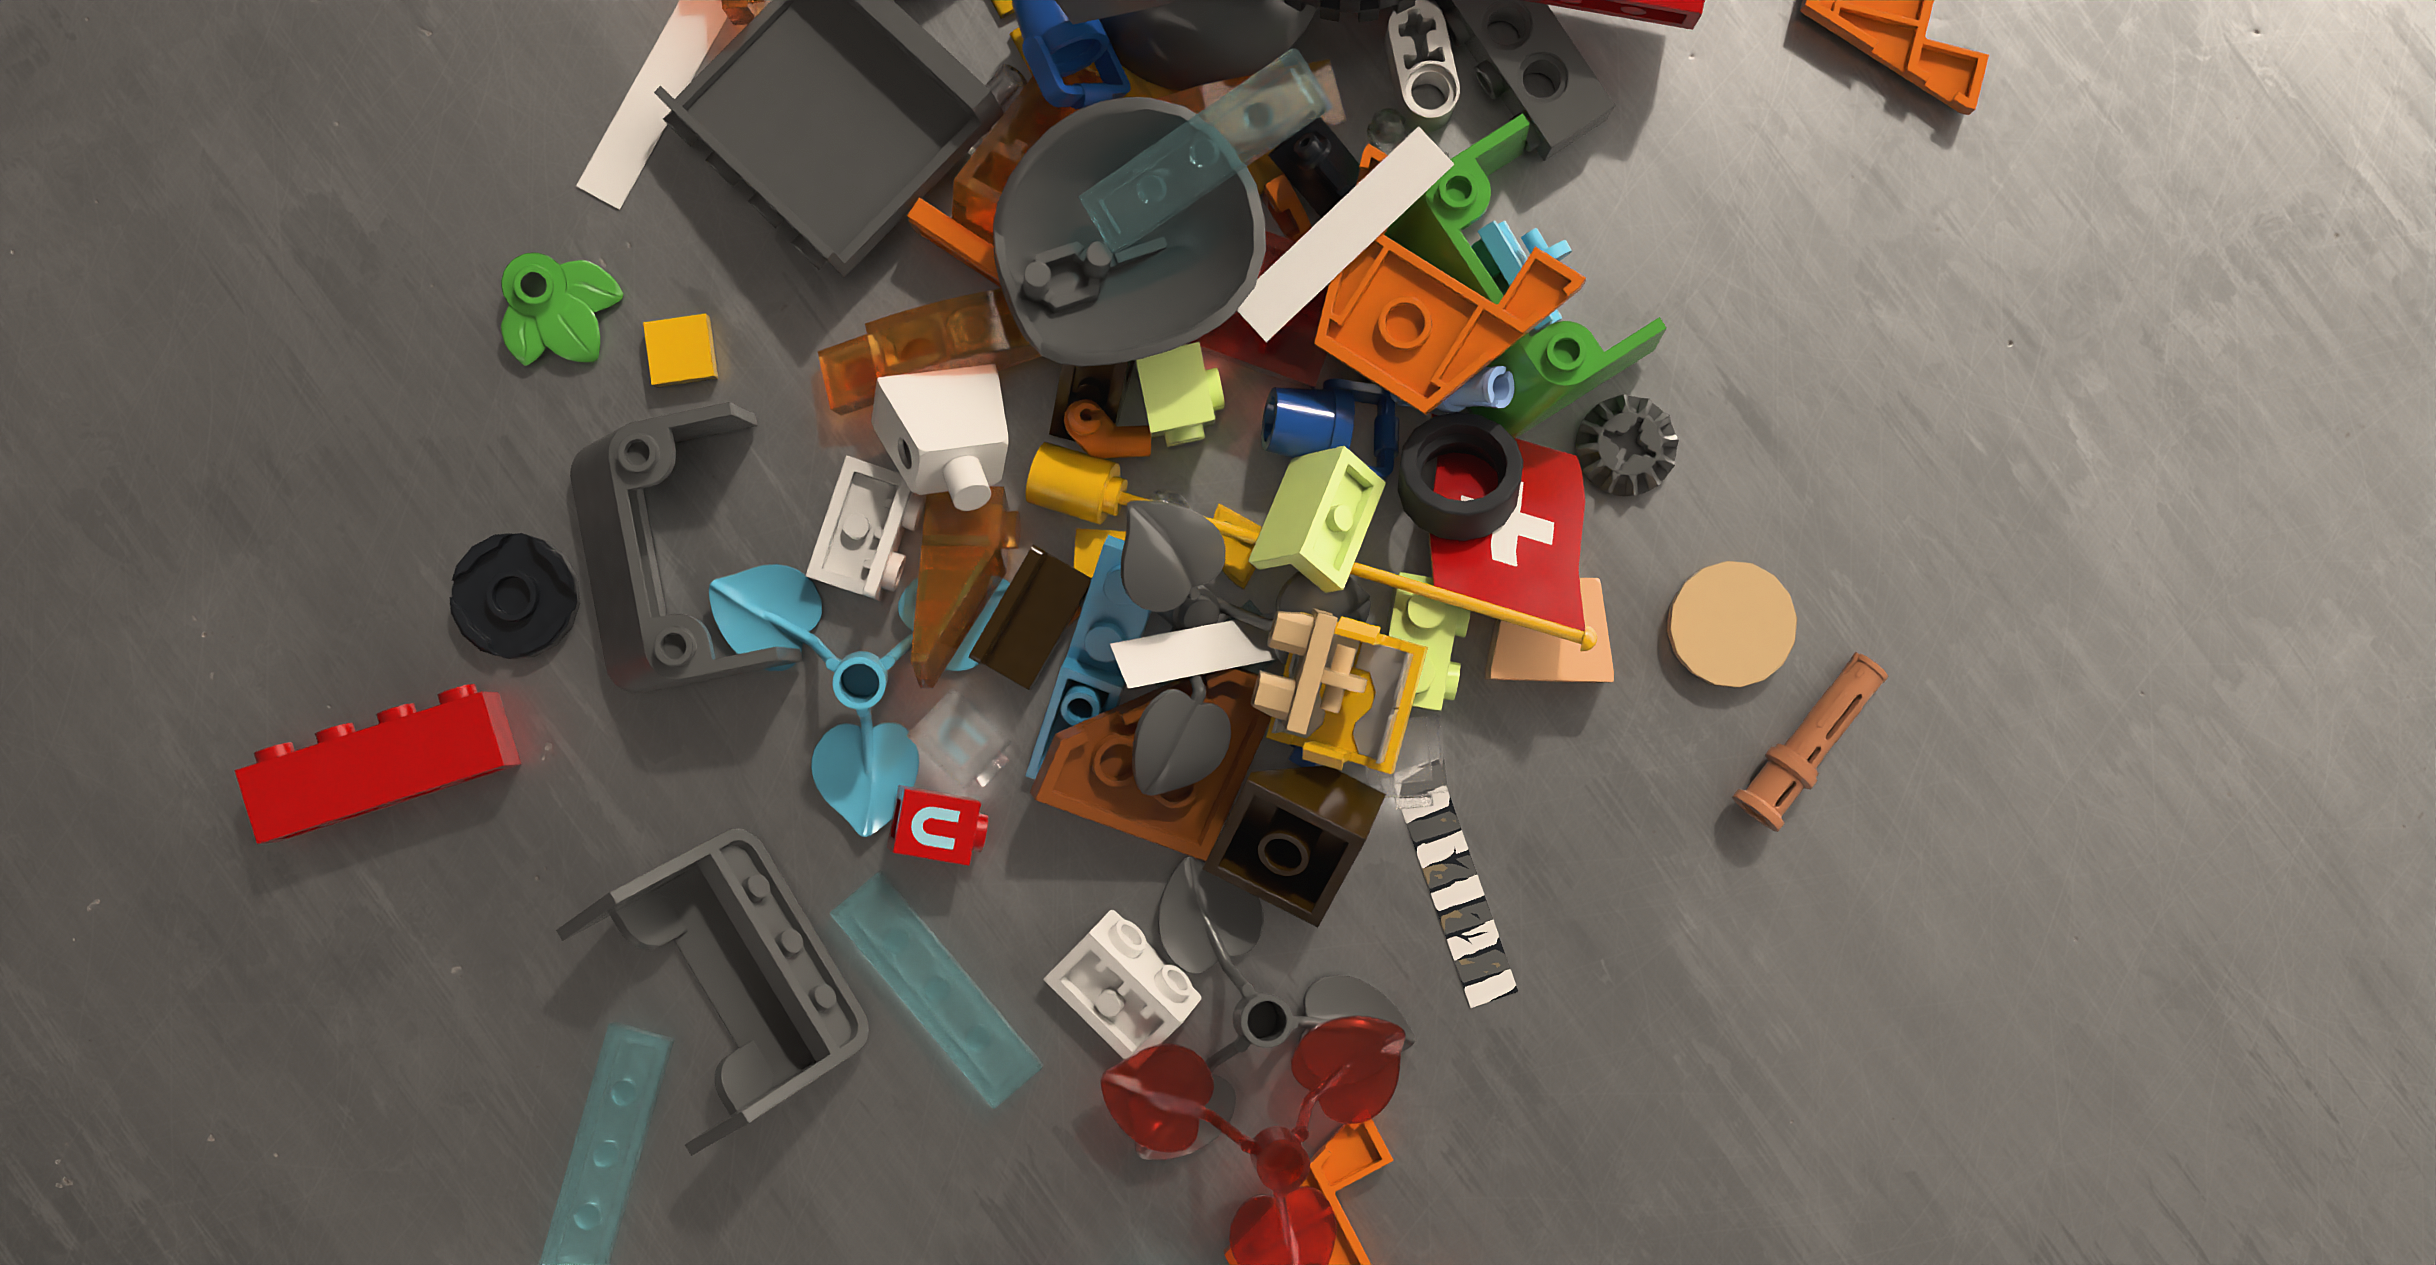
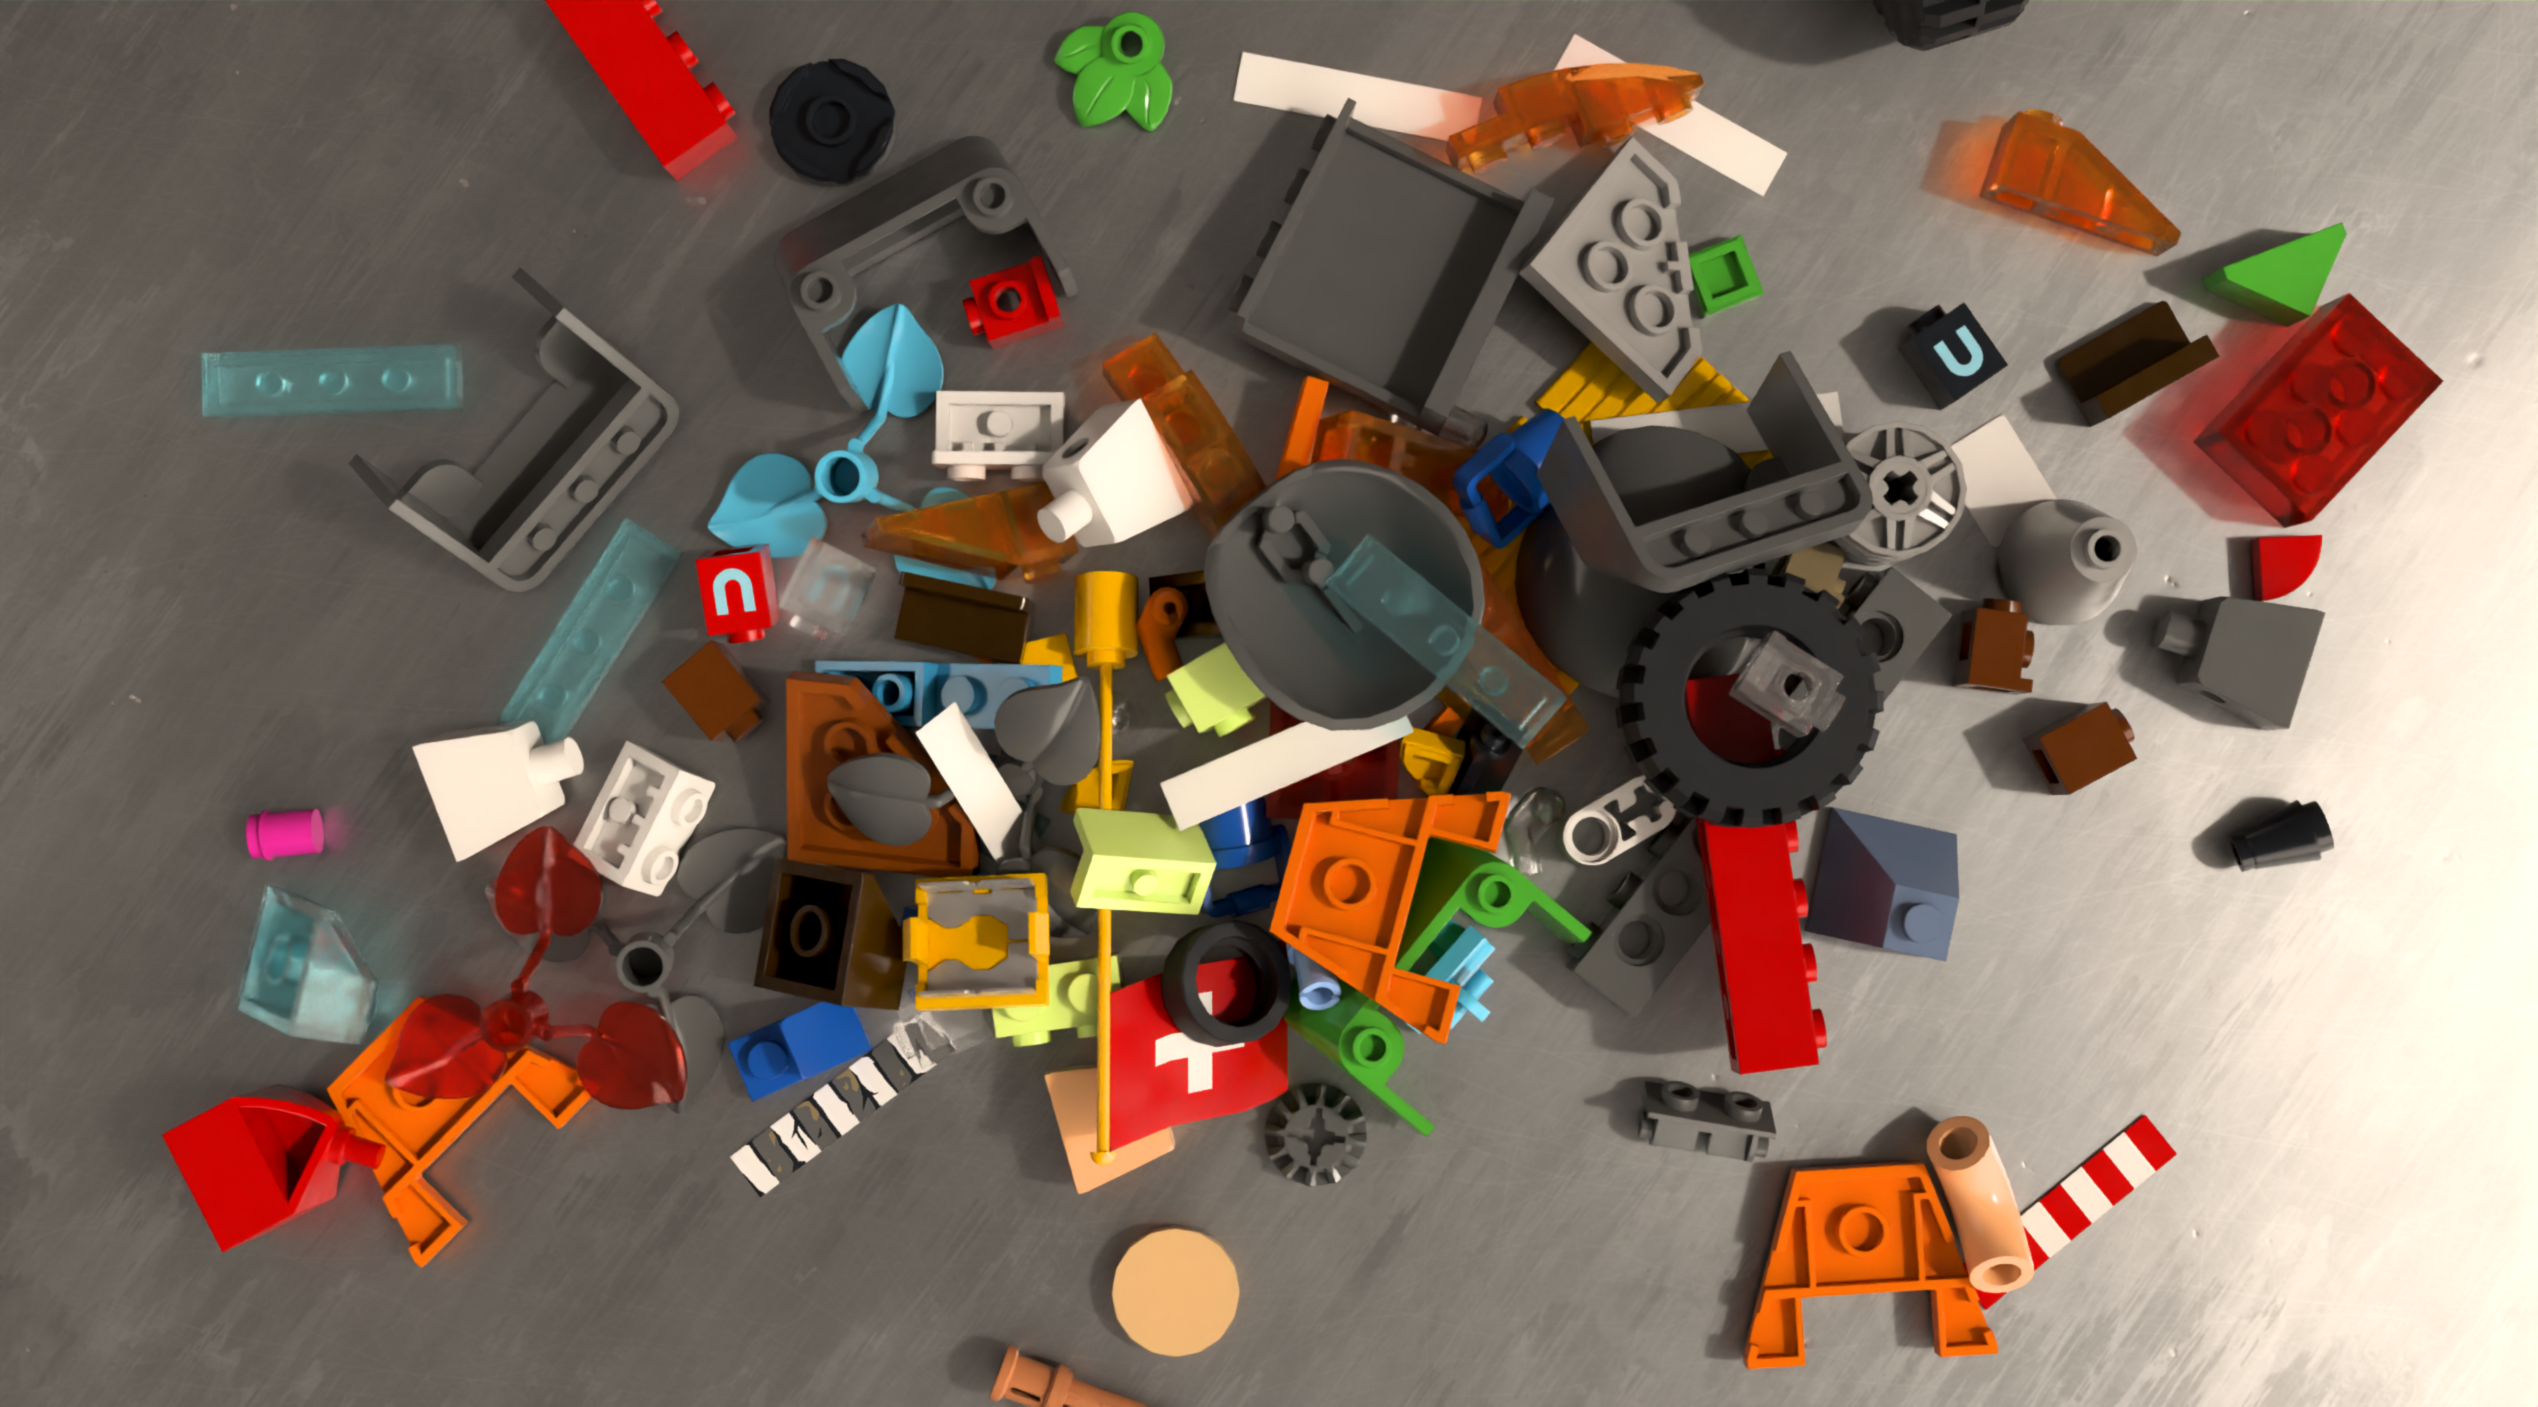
camera: 65 degrees right, 0 degrees up
yellow tile [643,313,719,388] -> none
white sticker [1237,126,1454,342] -> none
tan hips [1251,608,1368,735] -> none
none -> white torso [412,720,584,862]
none -> reddish brown brick [661,640,771,743]
none -> blue slope [727,1002,873,1102]
none -> red brick [962,255,1065,349]
none -> white sticker [1160,715,1414,831]
none -> yellow tile [1400,727,1465,796]
none -> dark grey hinge [1638,1081,1777,1162]

